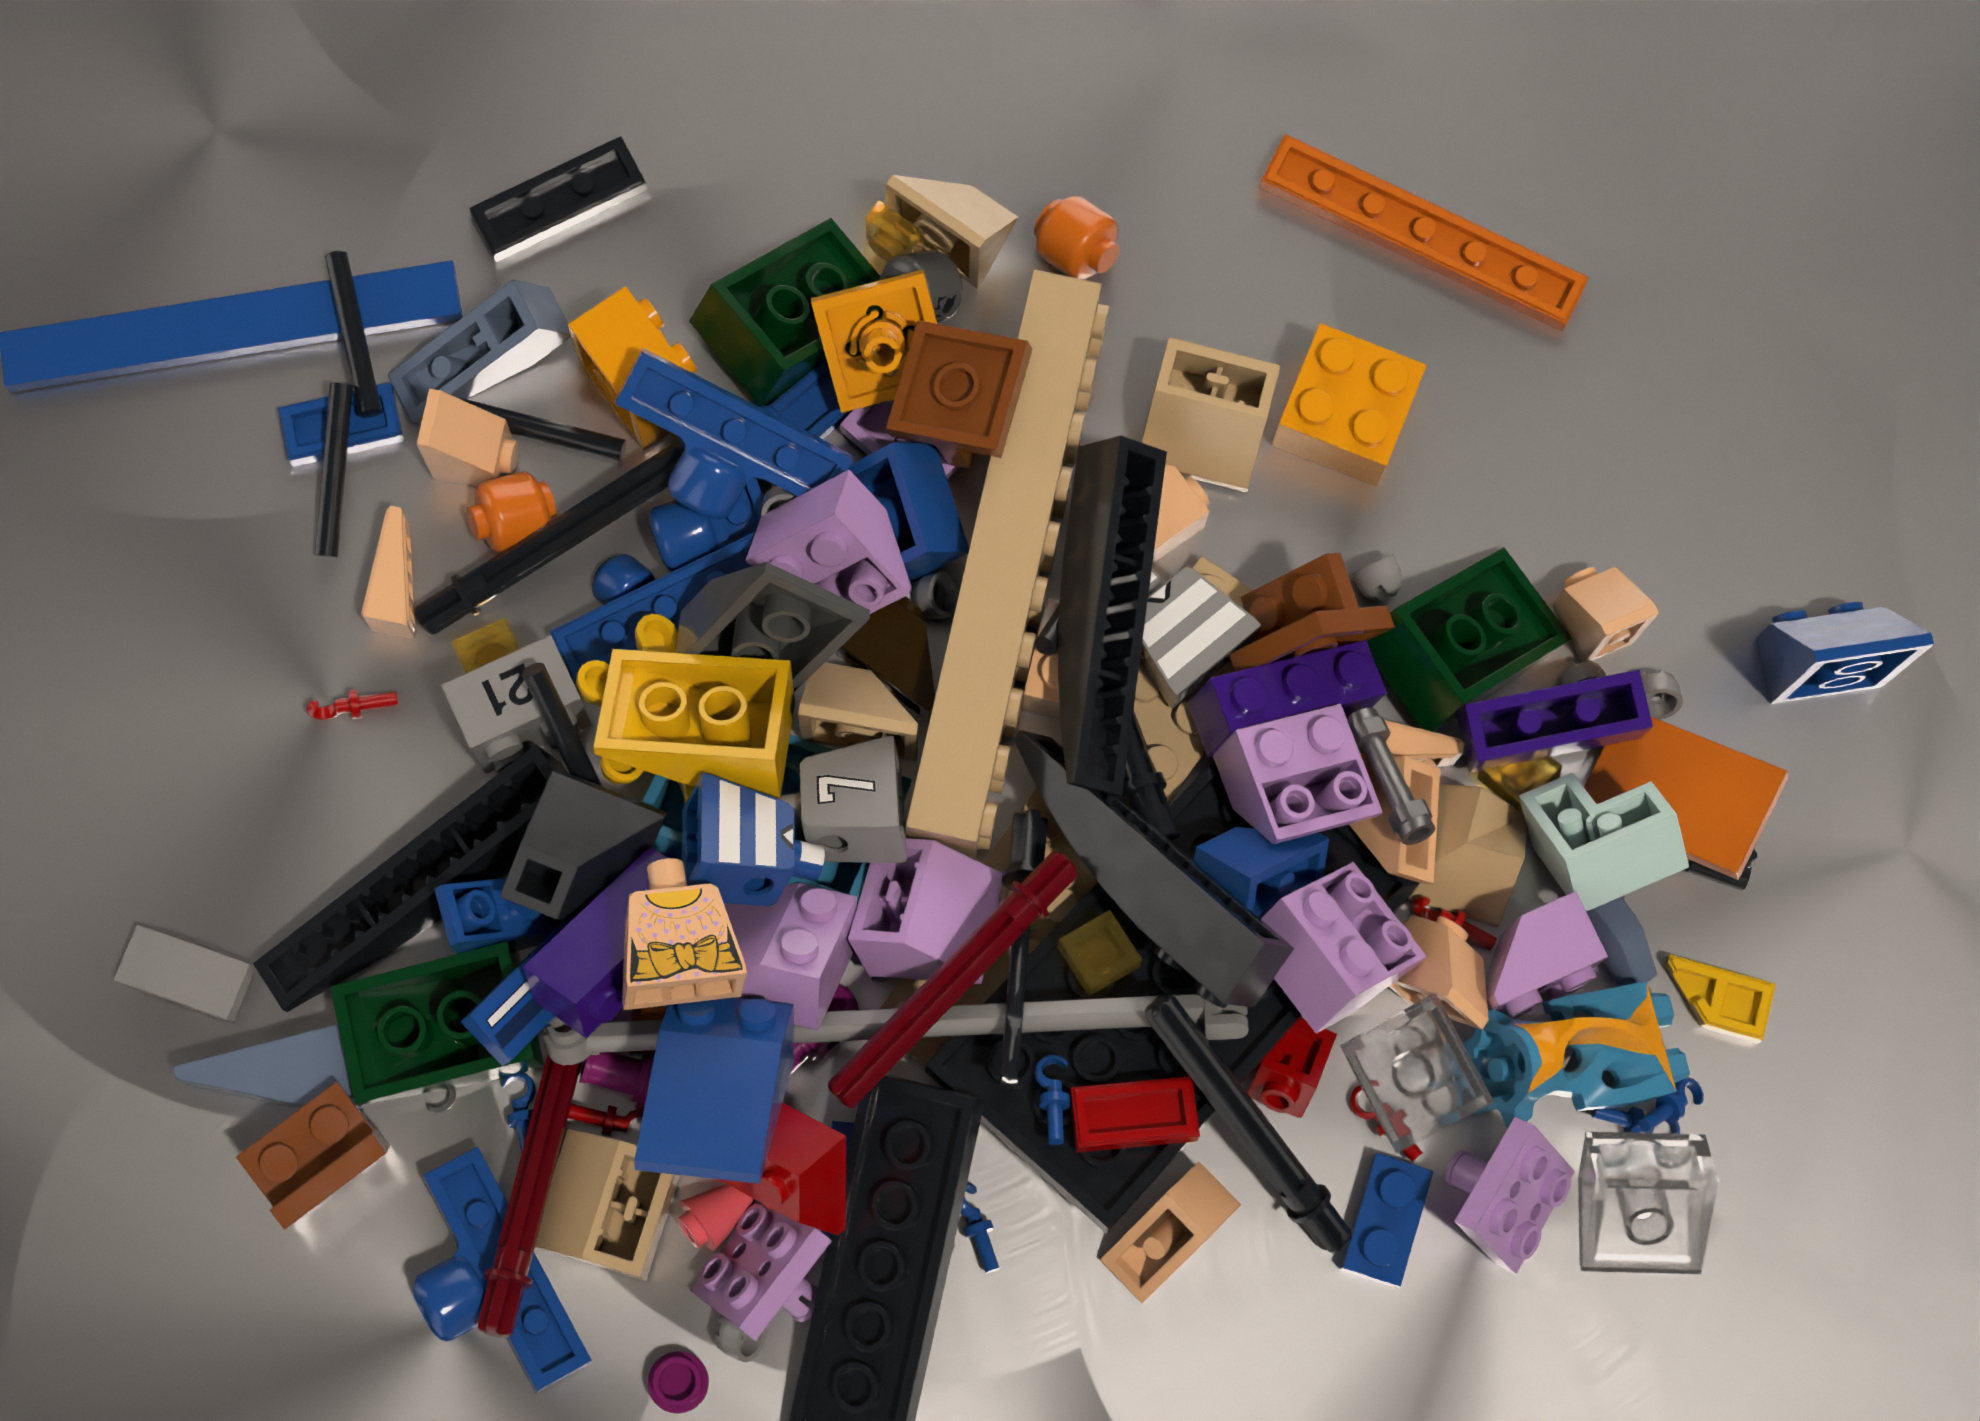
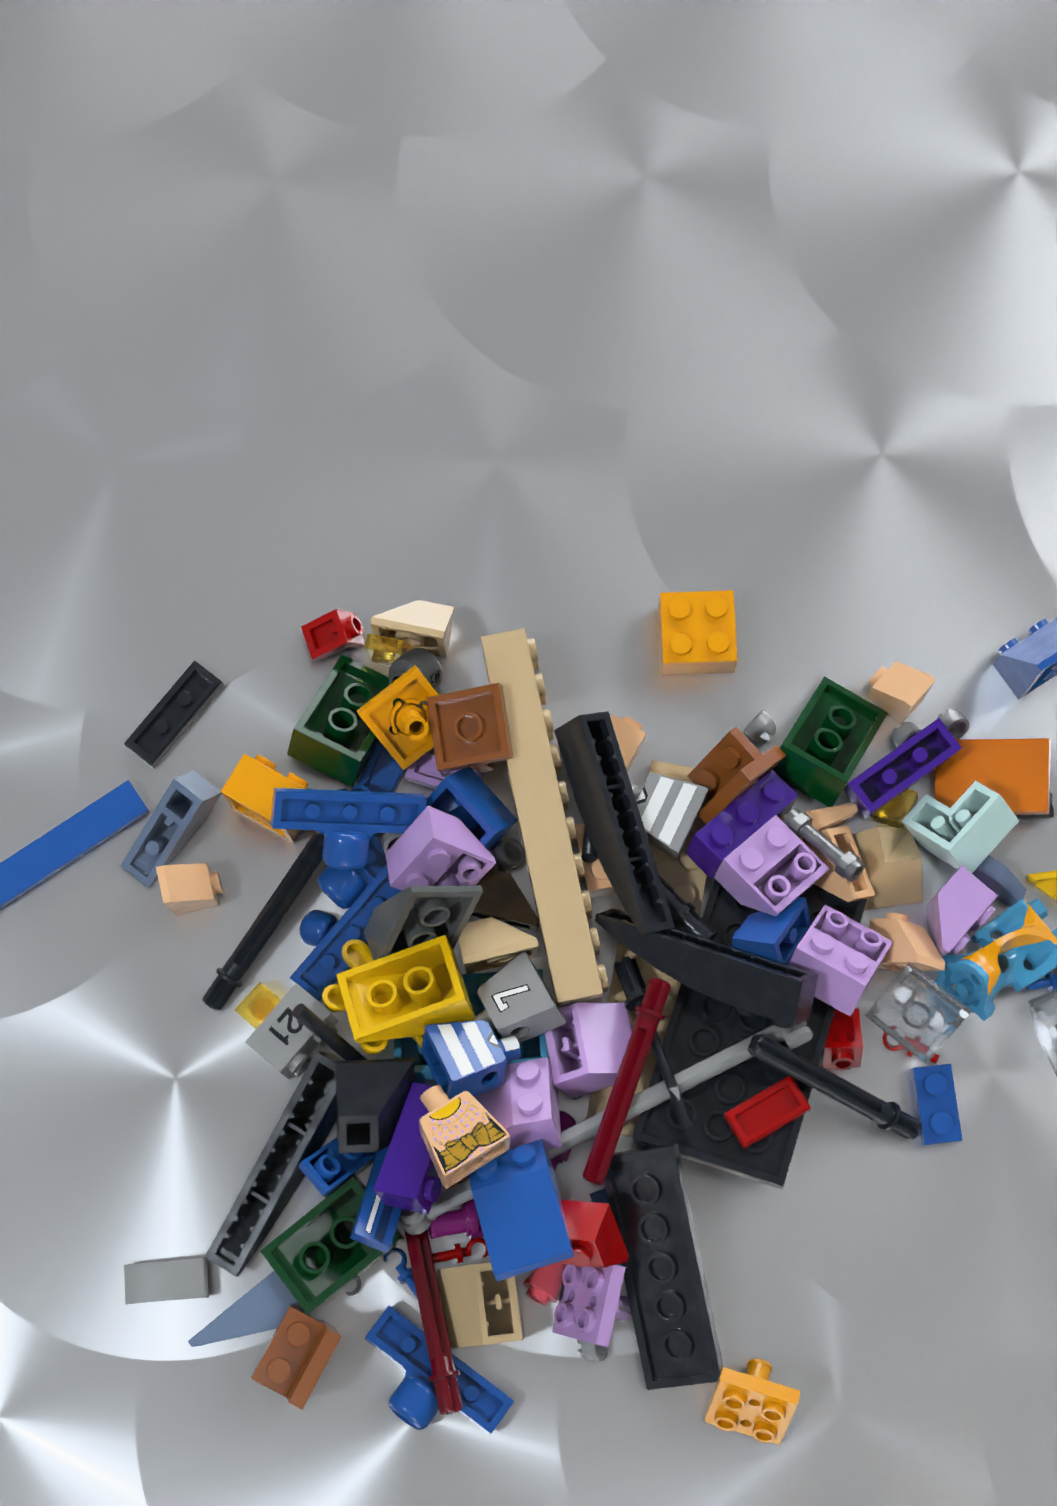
camera: 15 degrees left, 0 degrees up
blue tile [278,382,405,467] -> none
red hand [306,689,398,720] -> none
black bar [315,382,353,558] -> none
black bar [325,251,382,418] -> none
light nougat slope [361,506,415,638] -> none
black bar [460,398,626,462] -> none
orange head [467,471,557,553] -> none
magenta plate [647,1351,709,1414] -> none
blue hand [960,1182,1000,1273] -> none
orange head [1034,196,1119,280] -> none
blue hand [1034,1054,1070,1145] -> none
clear yellow plate [1057,910,1142,996] -> none
light nougat slope [1100,1161,1241,1303] -> none
tan slope [1141,337,1281,493] -> none
orange tile [1259,134,1589,332] -> none
red hand [1411,896,1497,951] -> none
lavender plate [1445,1117,1575,1274] -> none
none -> red bracket [301,609,365,661]

